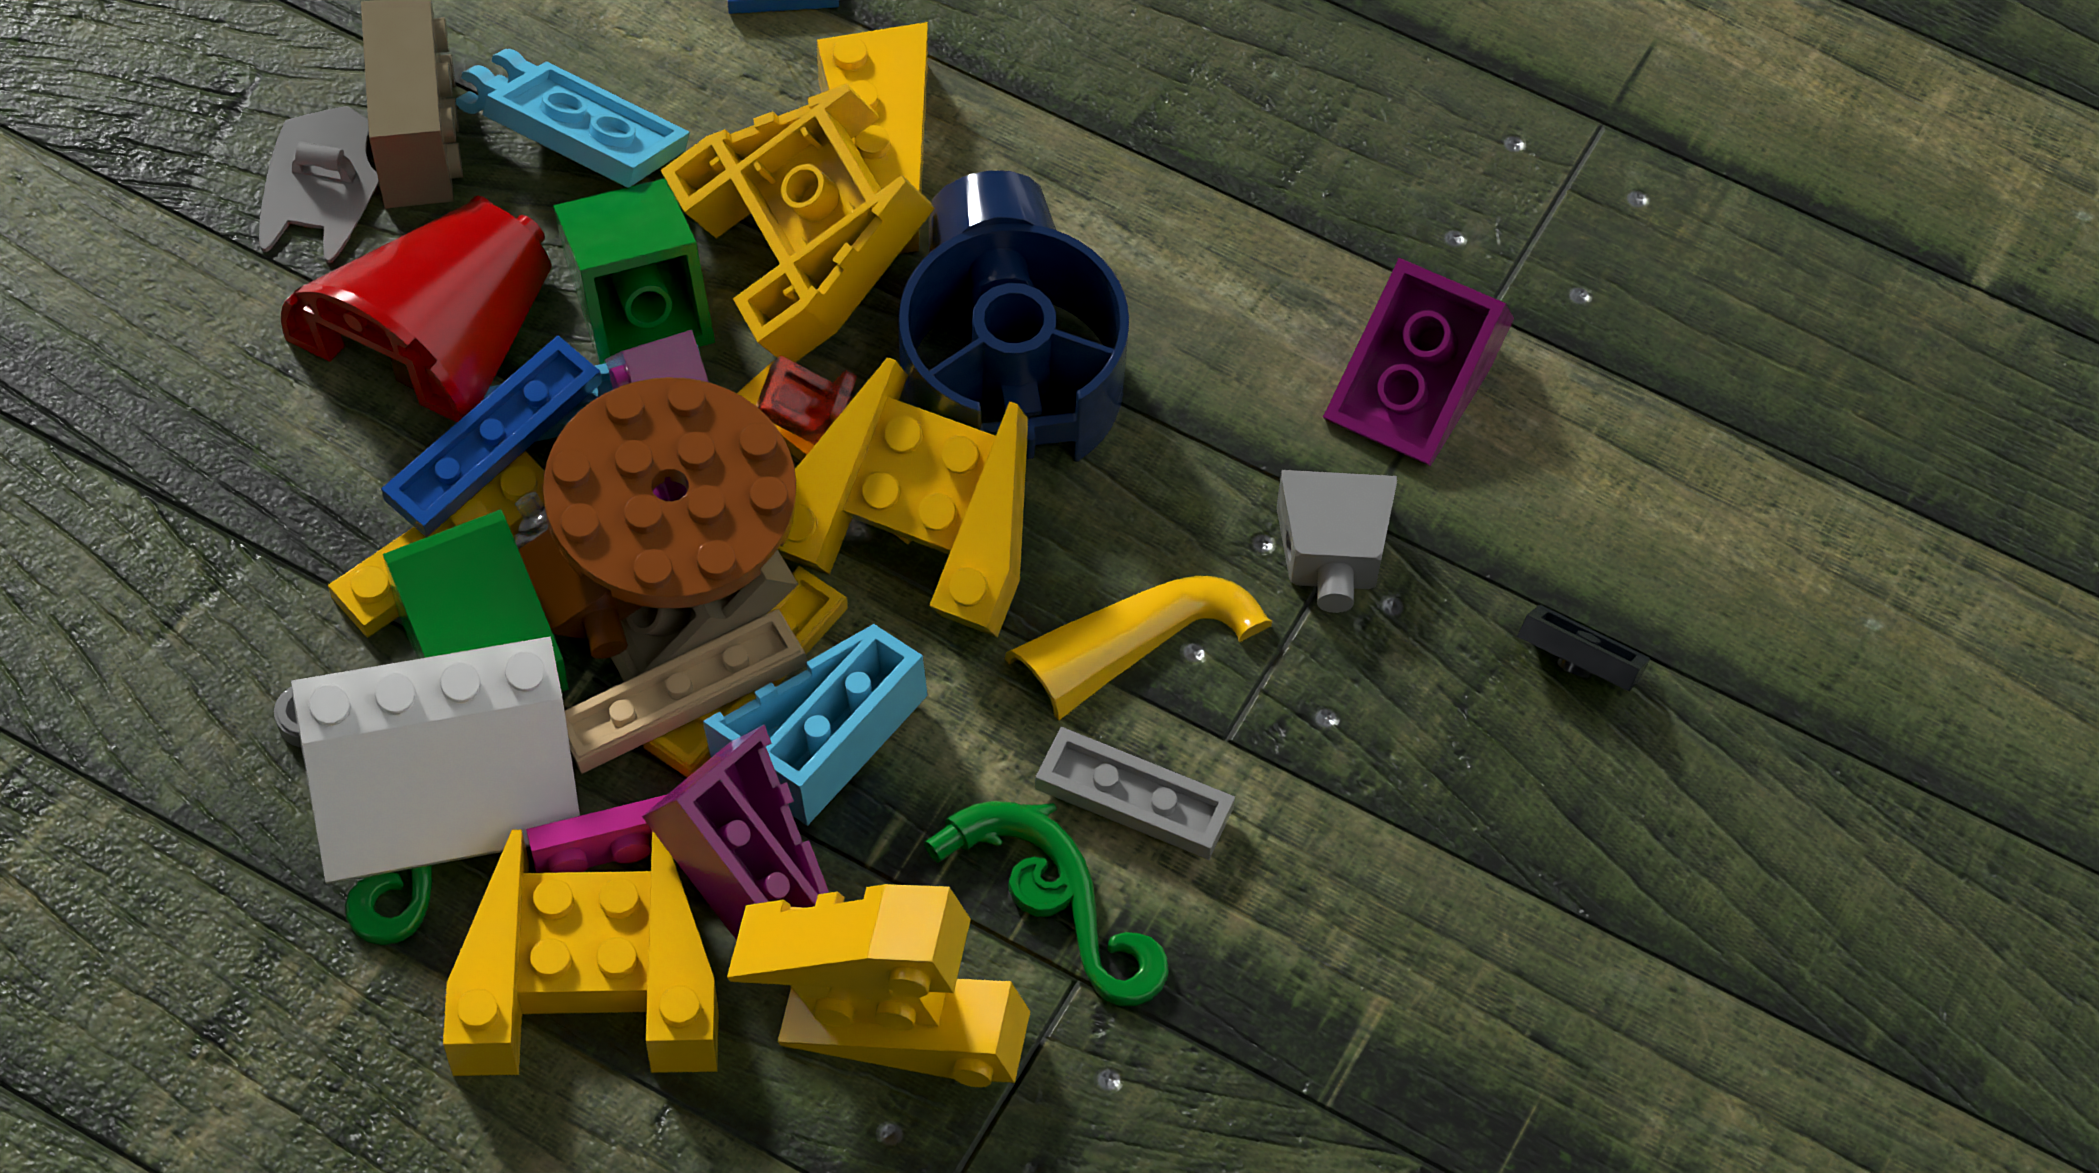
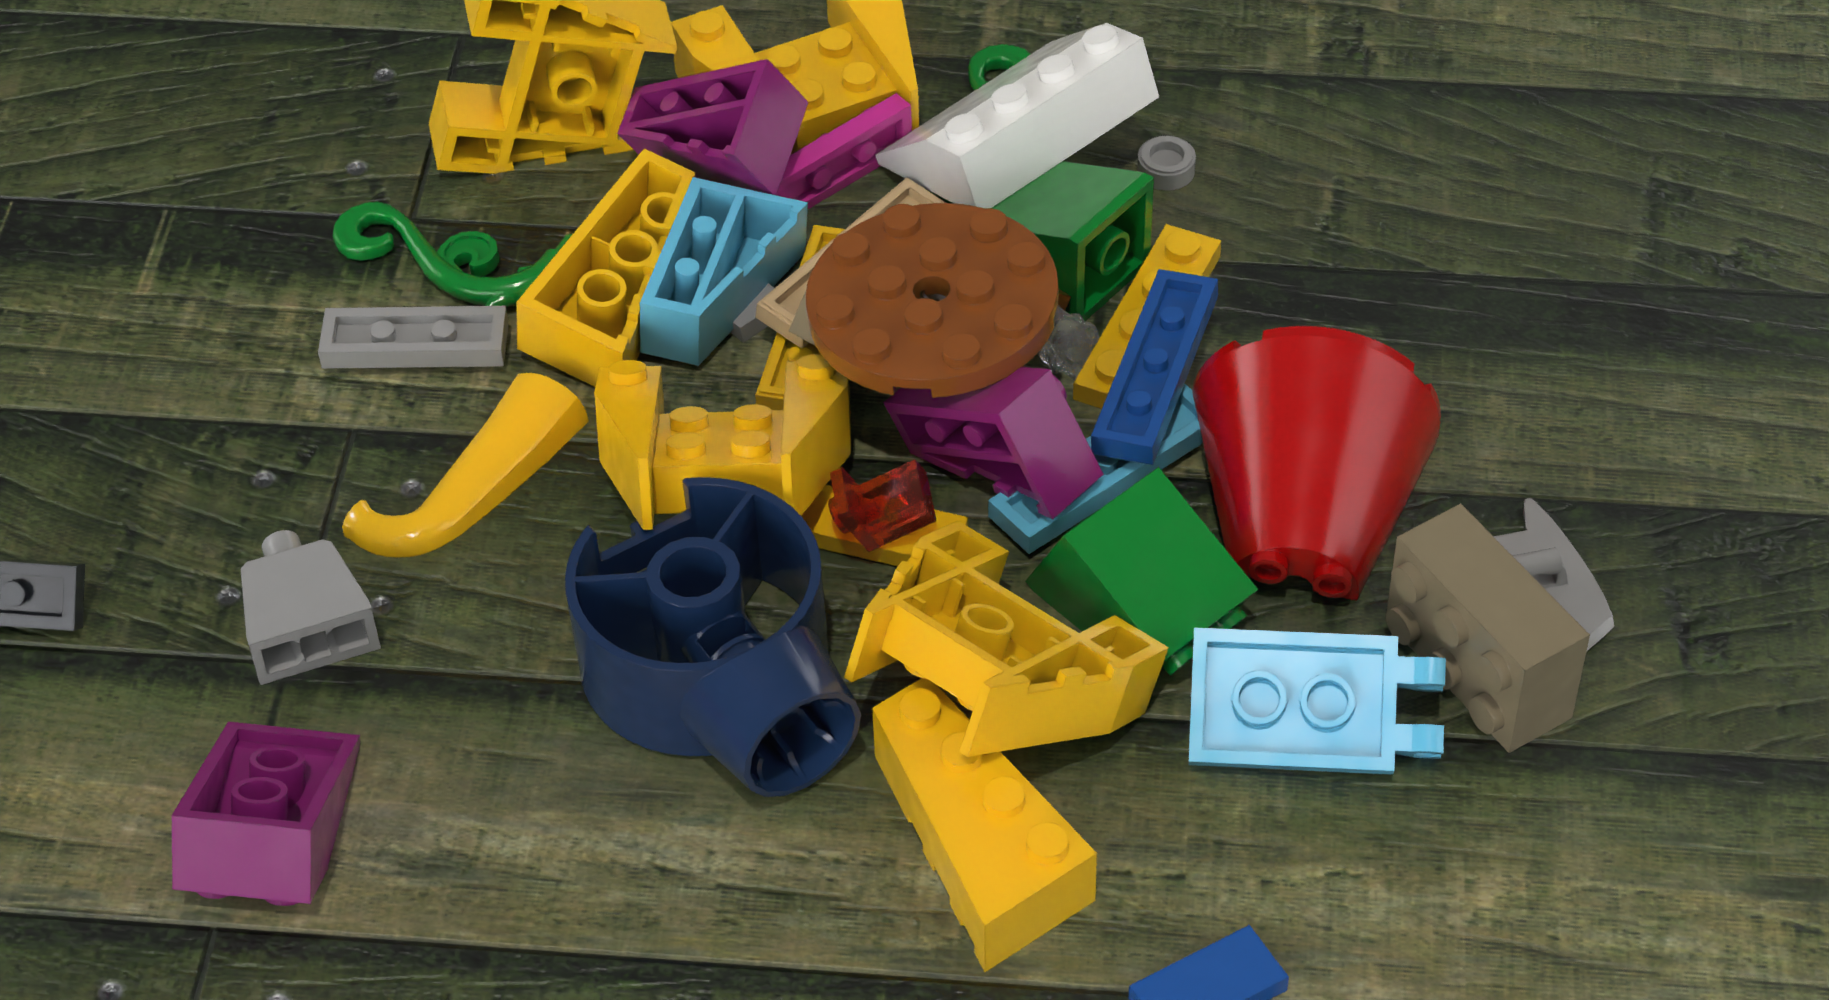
camera: 160 degrees right, 10 degrees down
none -> yellow wedge [516,149,695,387]

